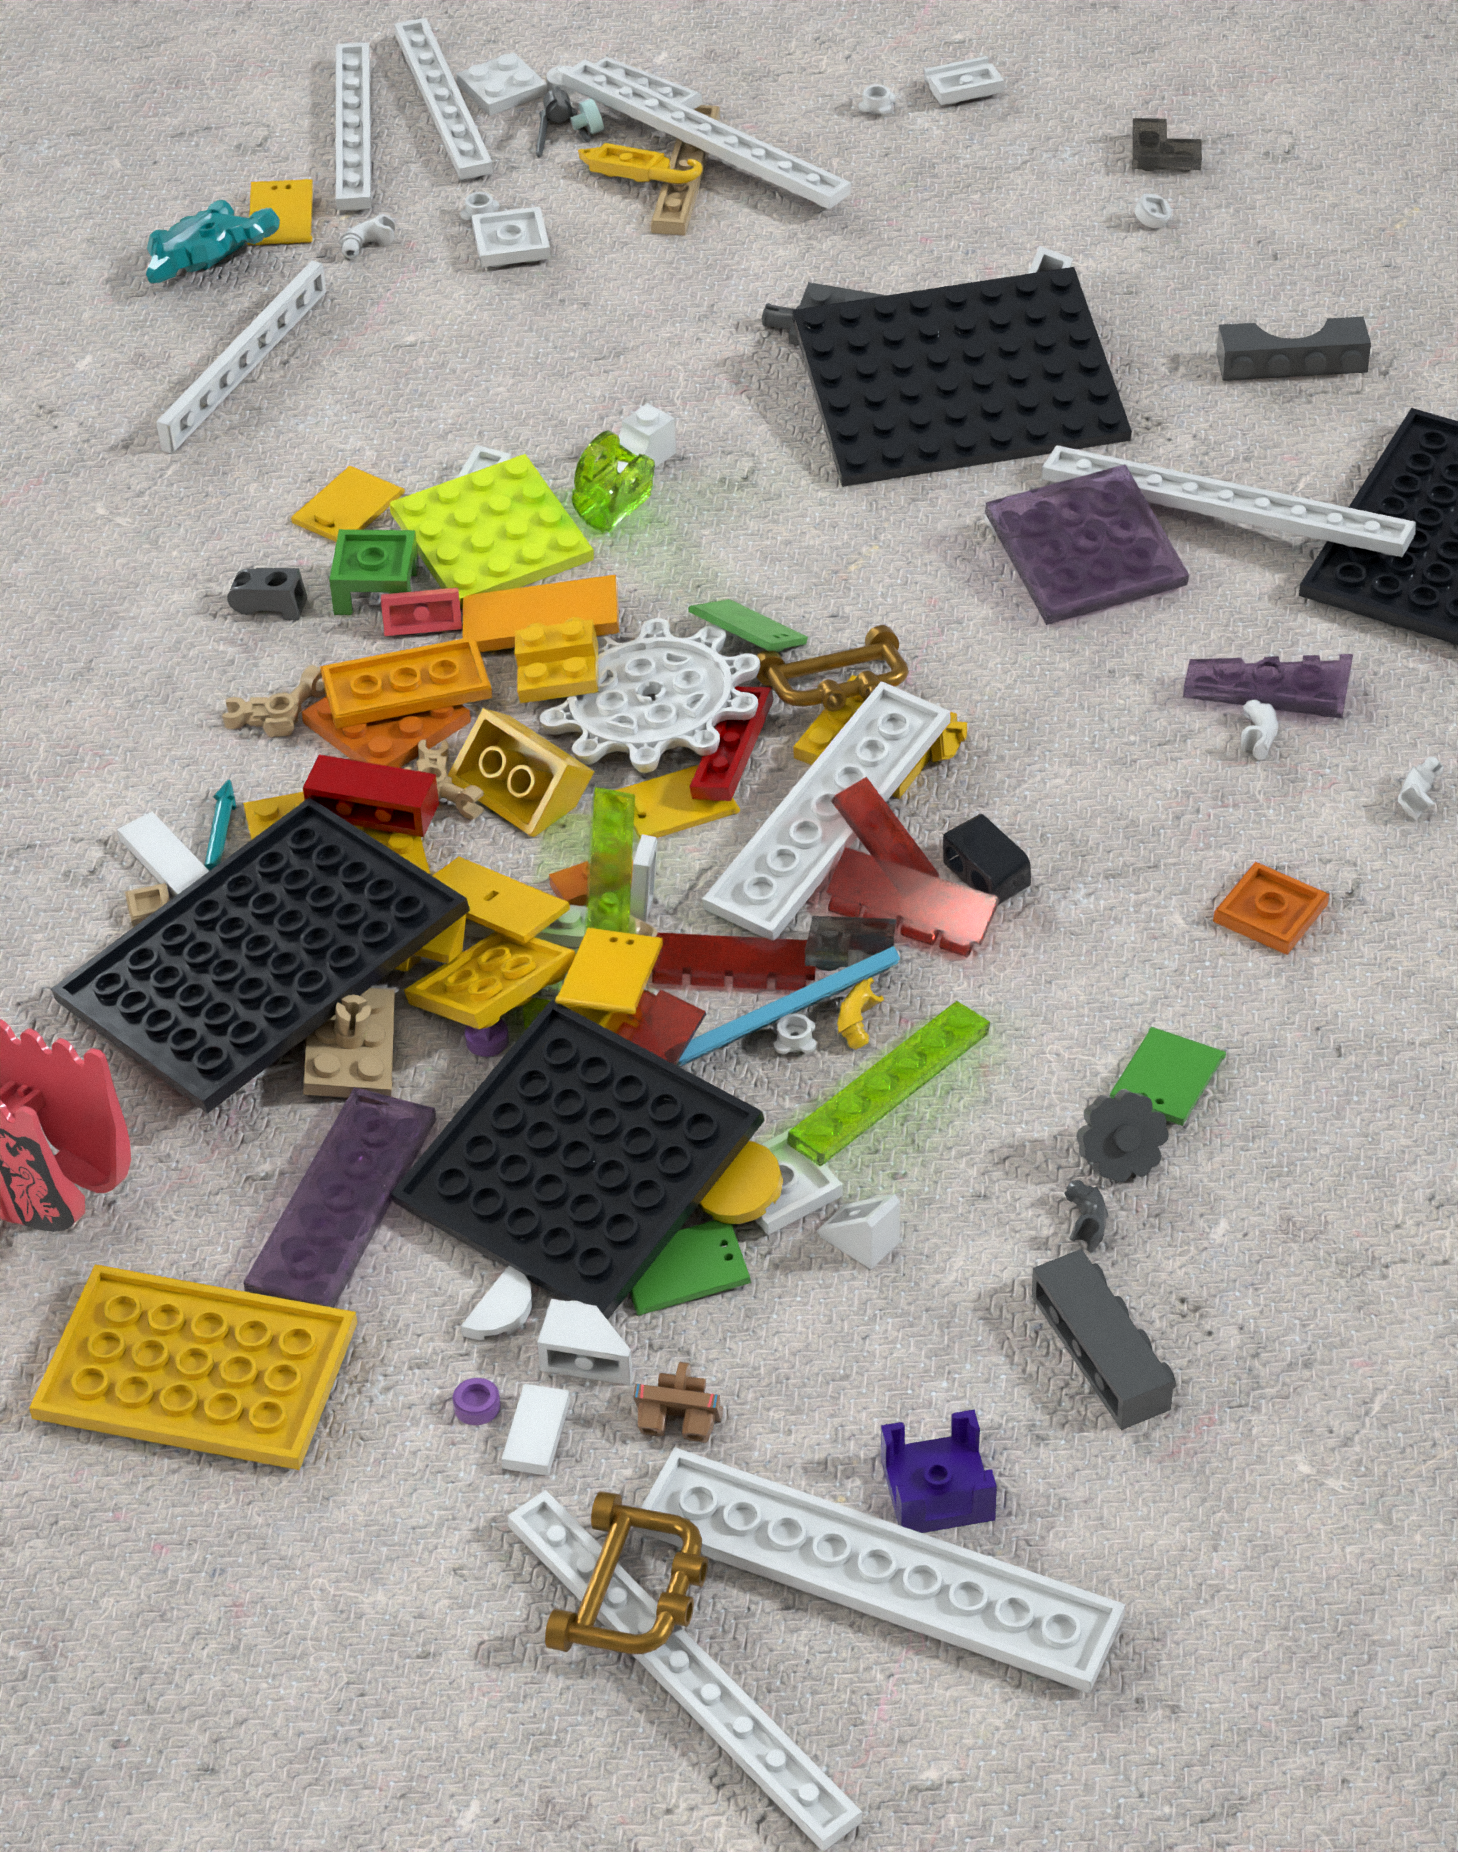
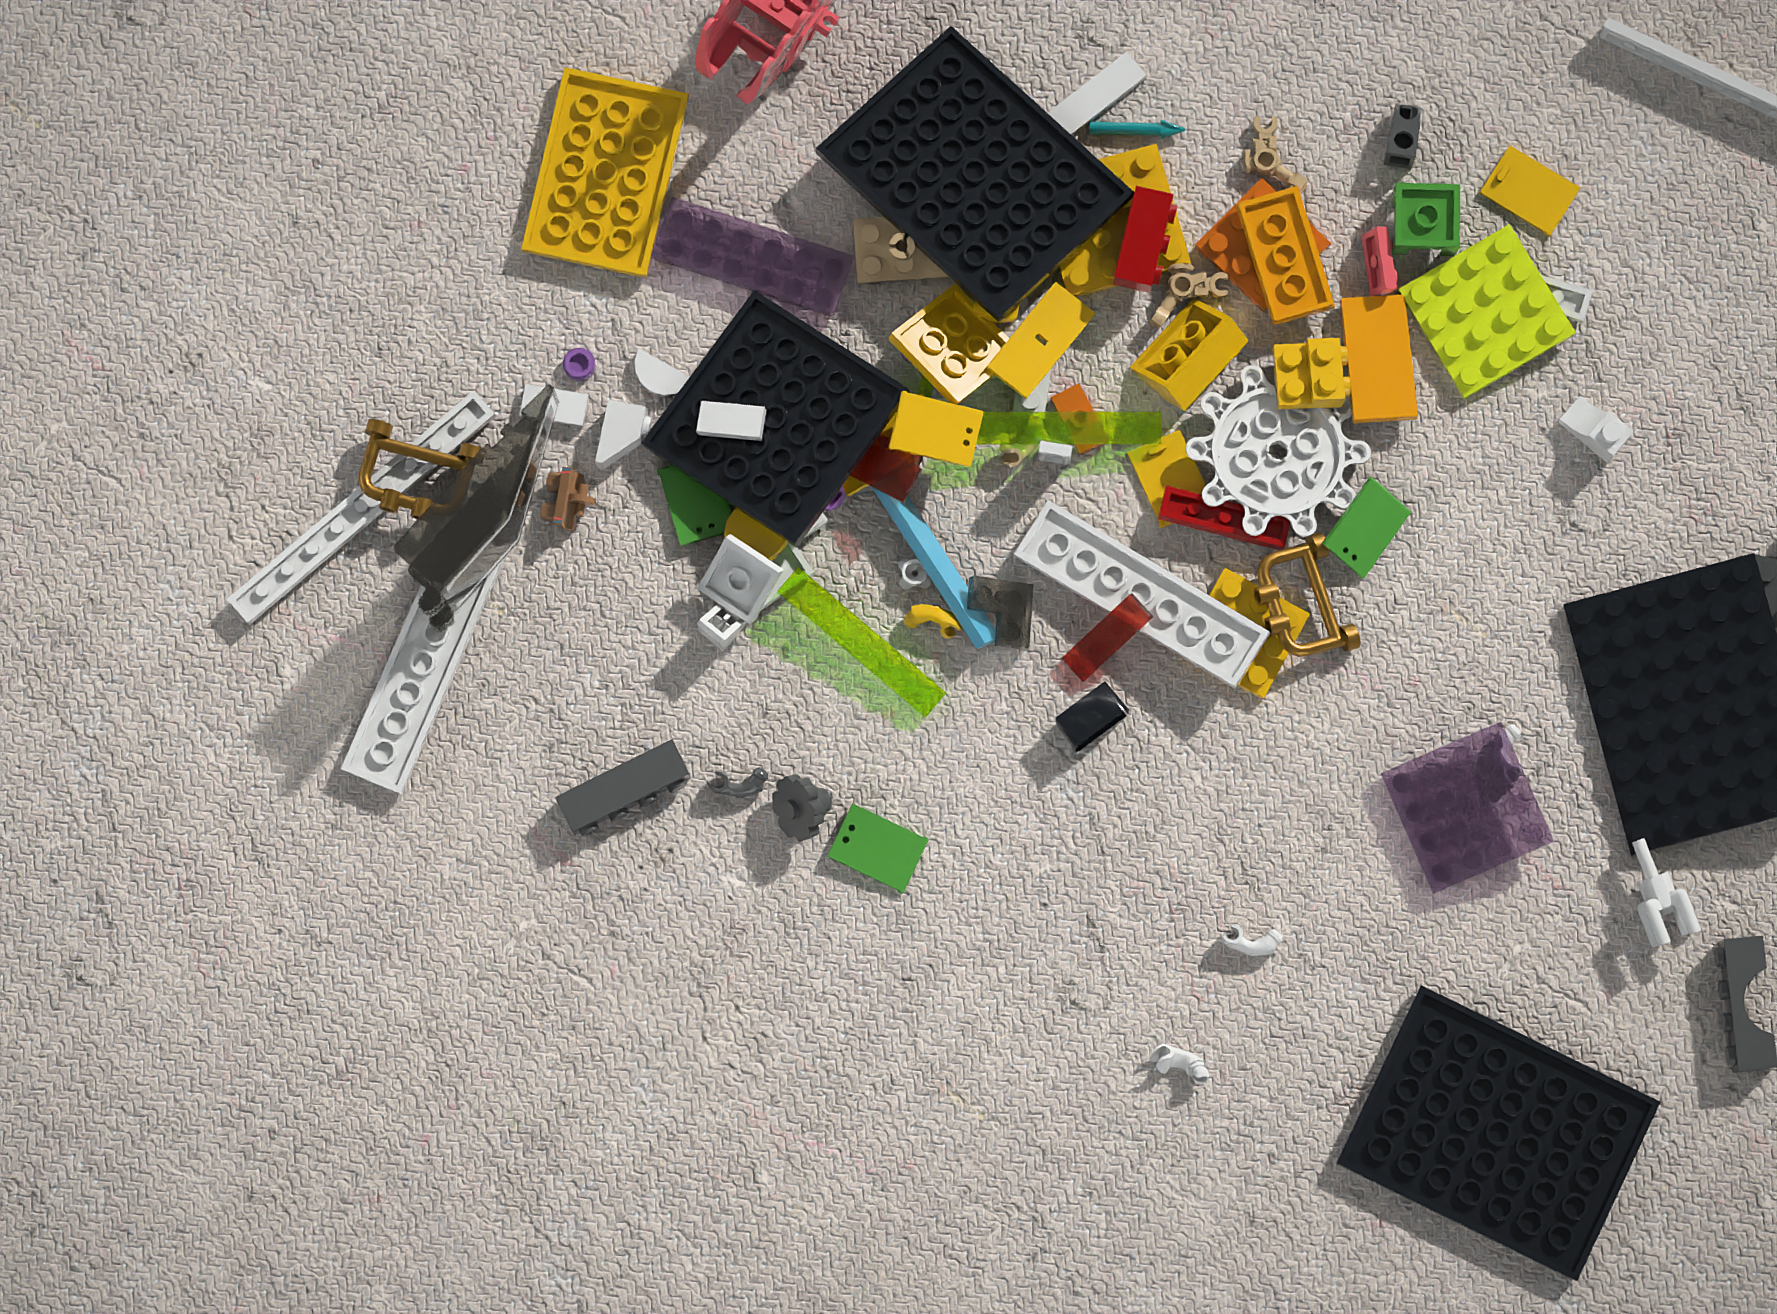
camera: 90 degrees right, 35 degrees up
tan tile [125,883,170,927] -> none
clear neon green piece [571,430,655,533] -> none
clear red windscreen [652,932,819,991] -> none
clear red windscreen [826,847,1000,957] -> none
dark purple panel [881,1409,997,1533] -> none
yellow tile [931,721,967,762] -> none
white plate [1042,445,1416,557] -> none
clear purple wing [1183,654,1353,719] -> none
orange tile [1213,861,1329,955] -> none
none -> clear smoke windscreen [394,384,559,633]
none -> white tile [696,401,766,441]
none -> white plate [697,534,784,624]
none -> white plant [1632,838,1701,948]

